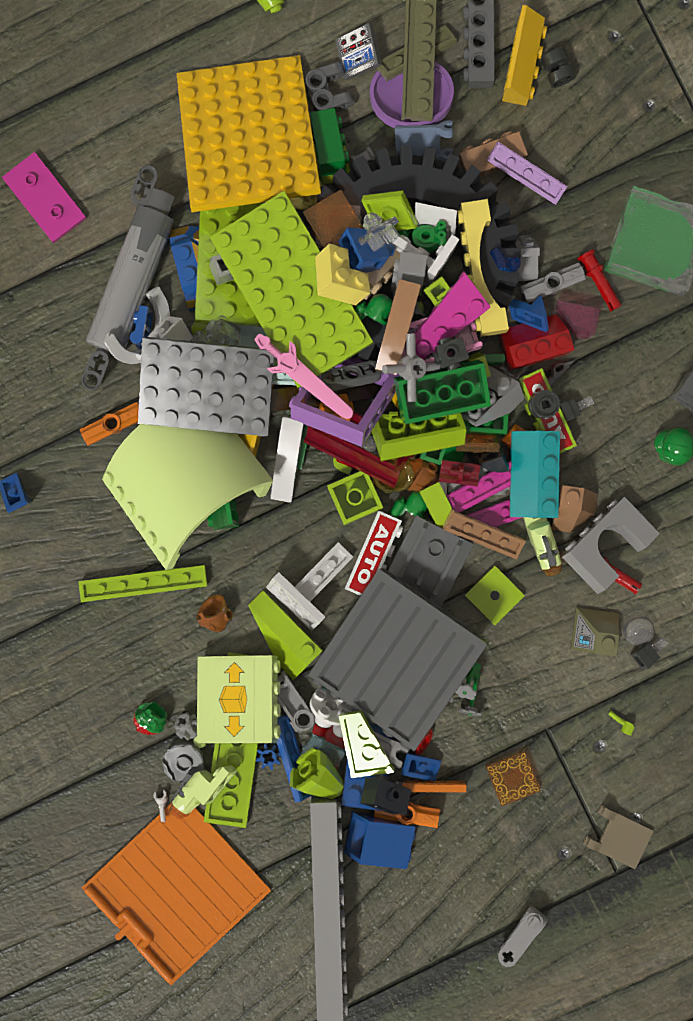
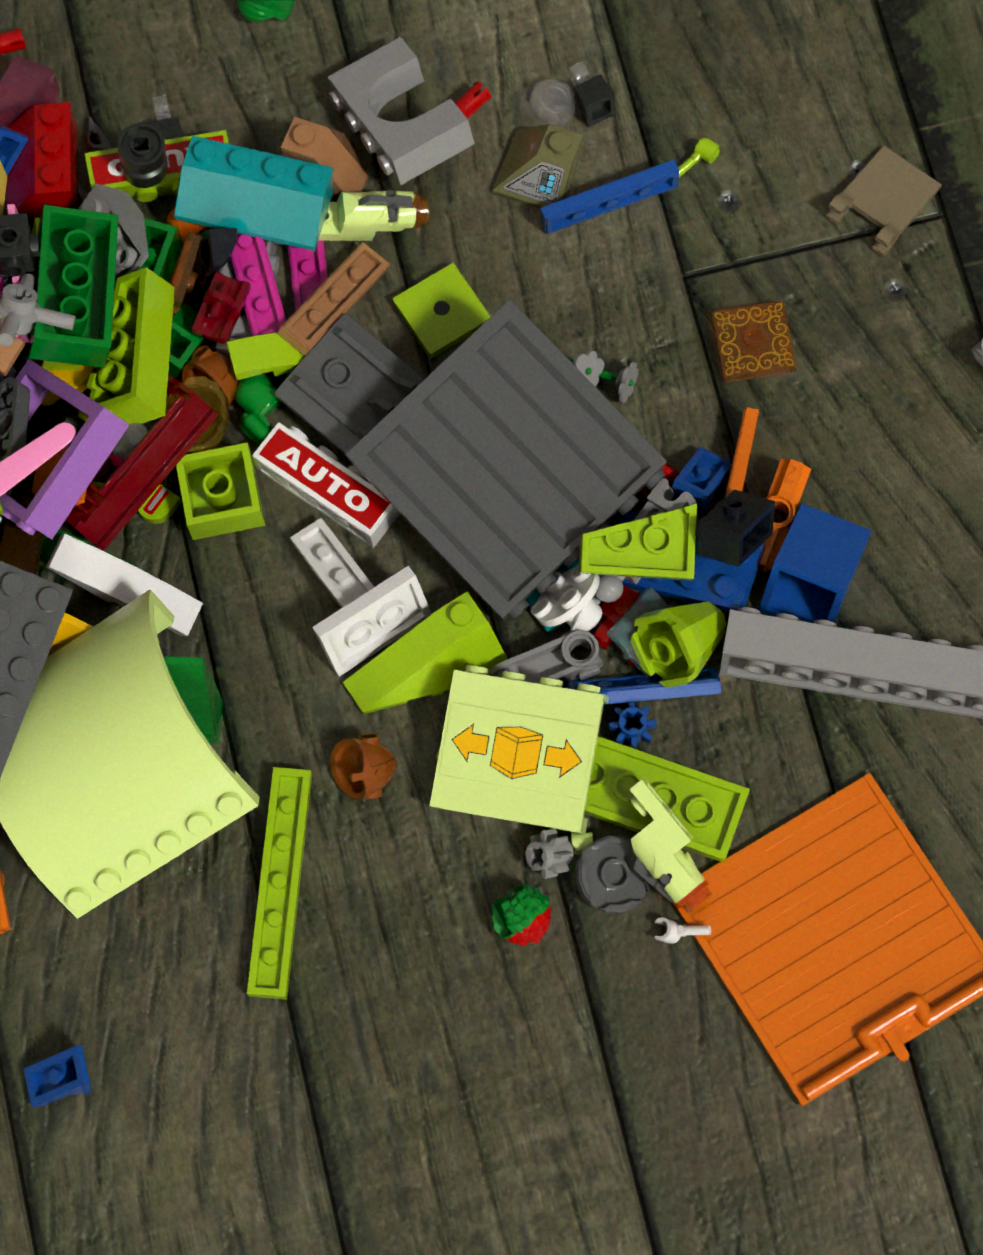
camera: 80 degrees left, 15 degrees down
none -> blue tile [540,160,679,234]

